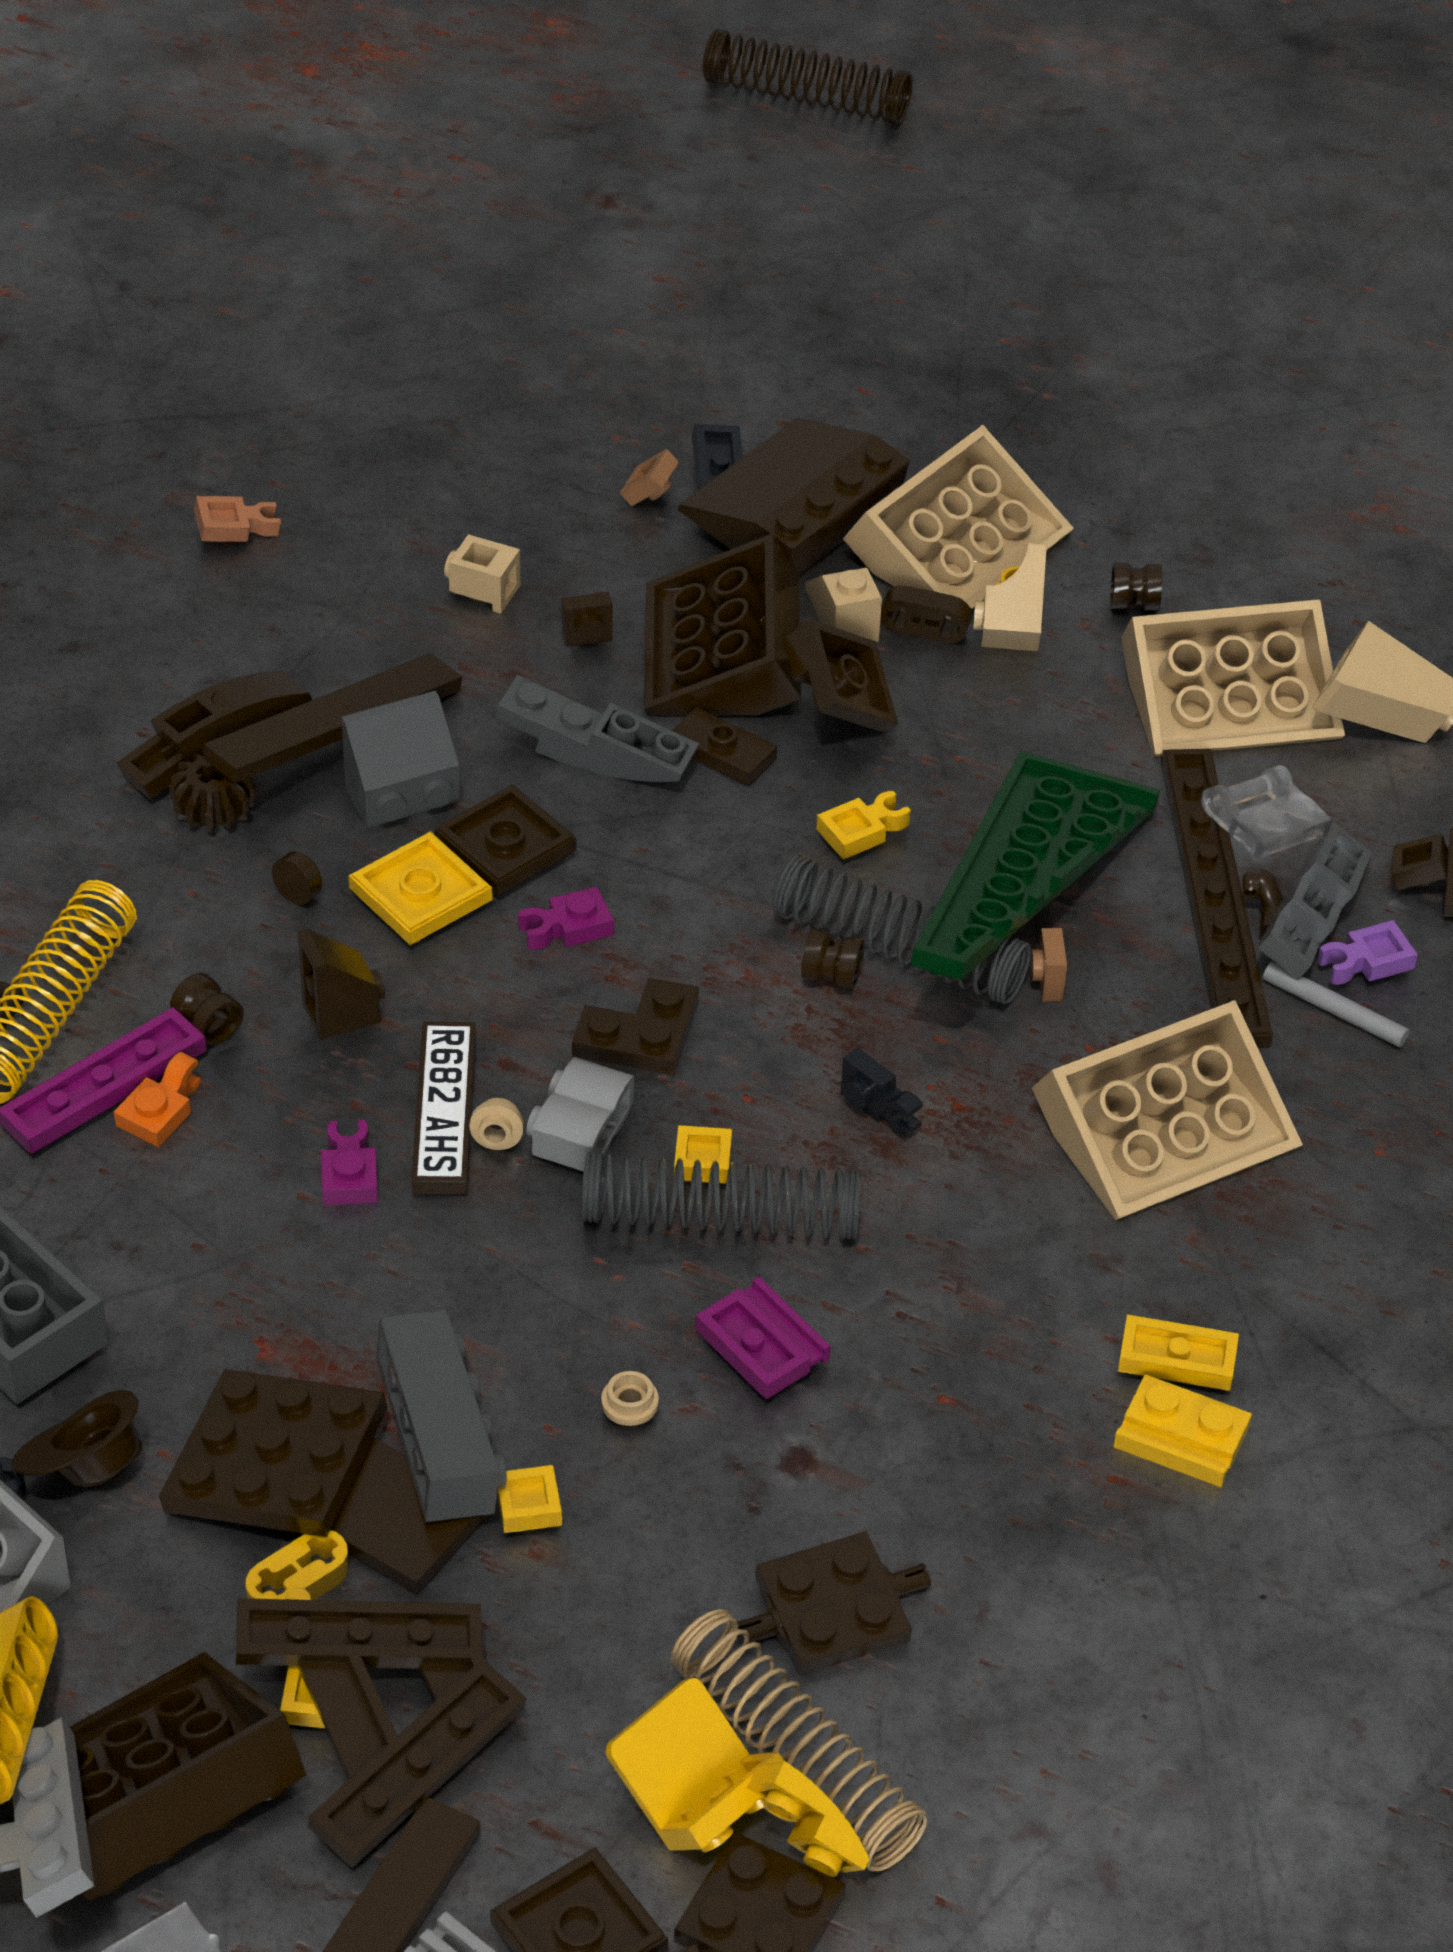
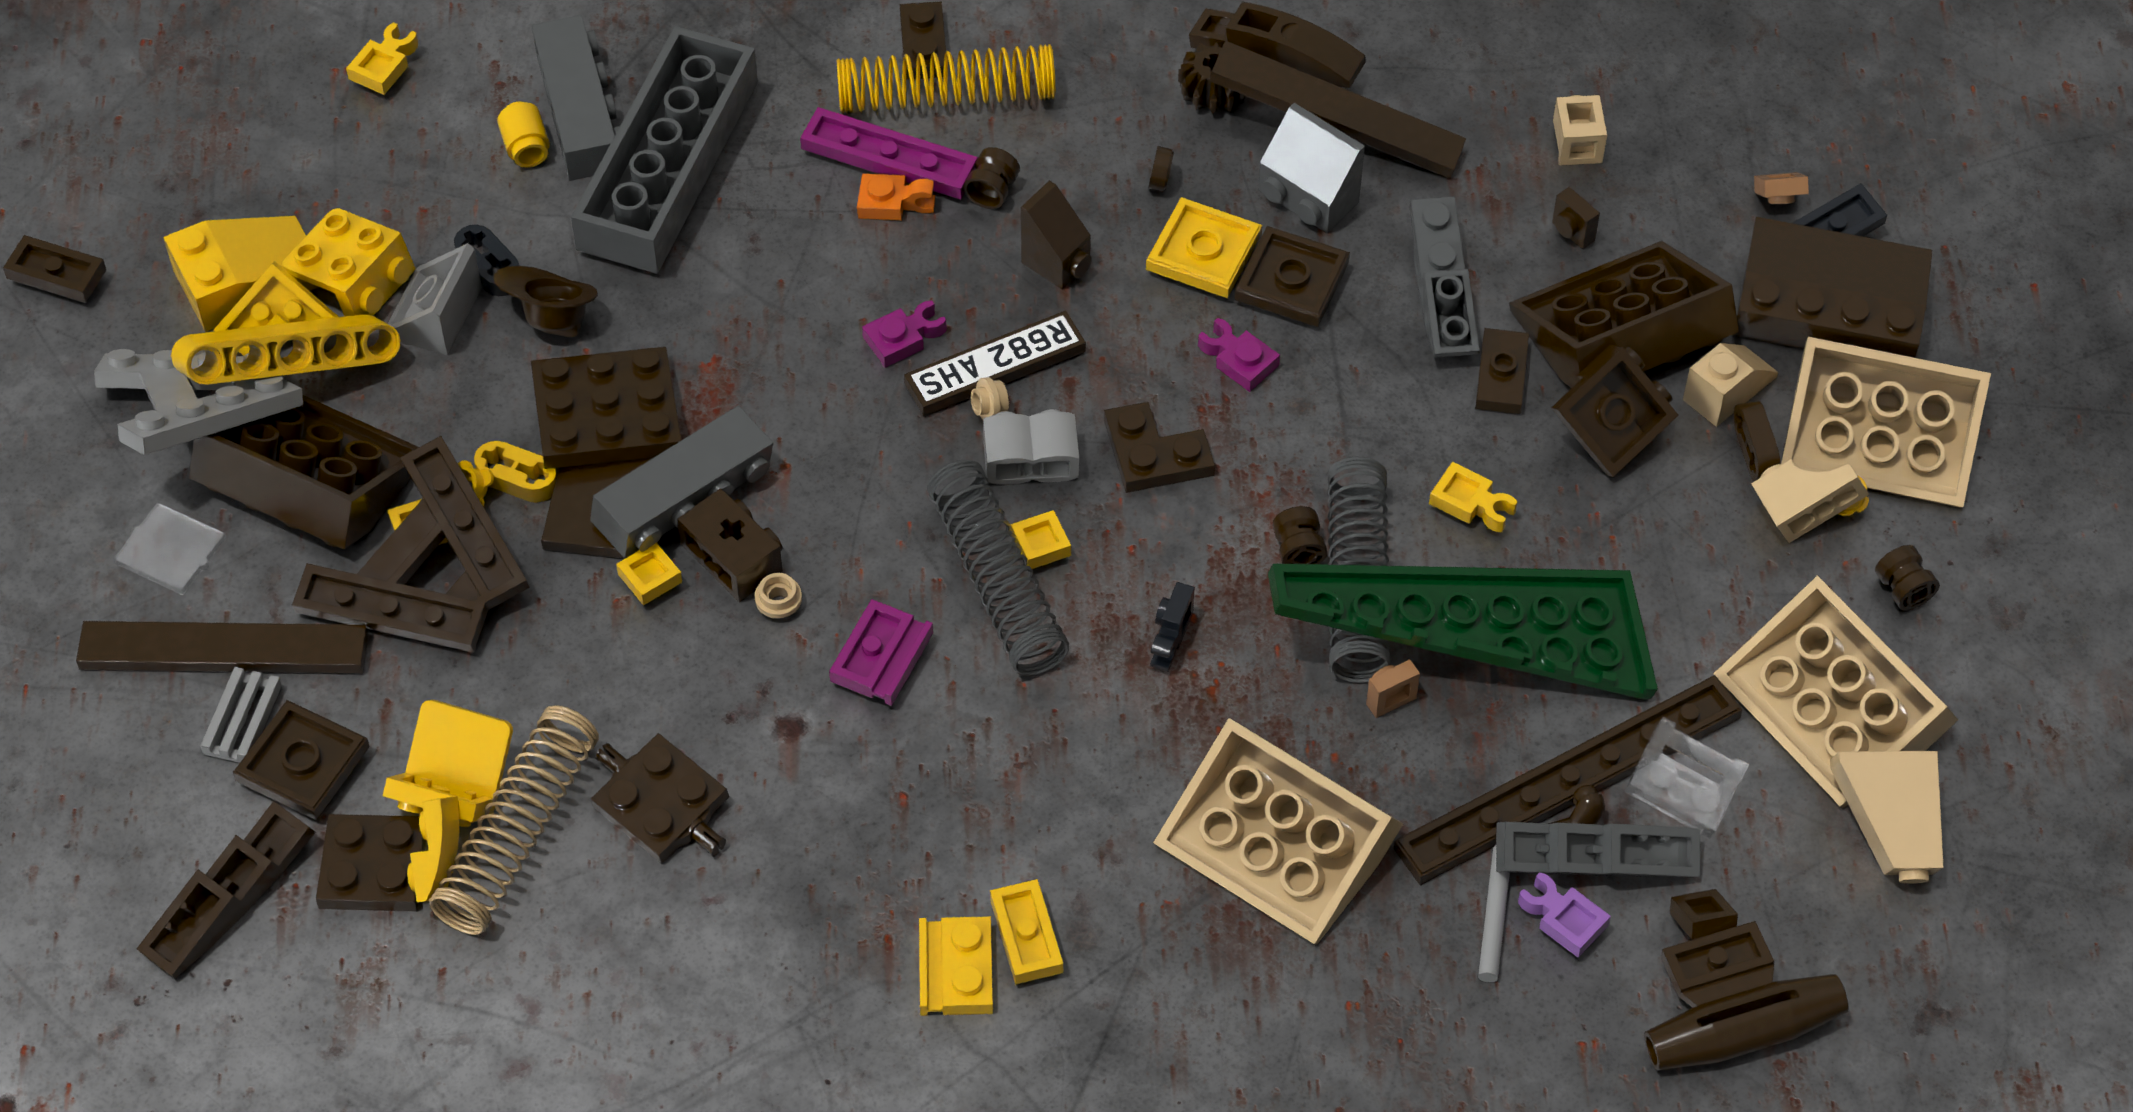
camera: 65 degrees right, 10 degrees up
none -> dark brown brick [677,488,783,603]

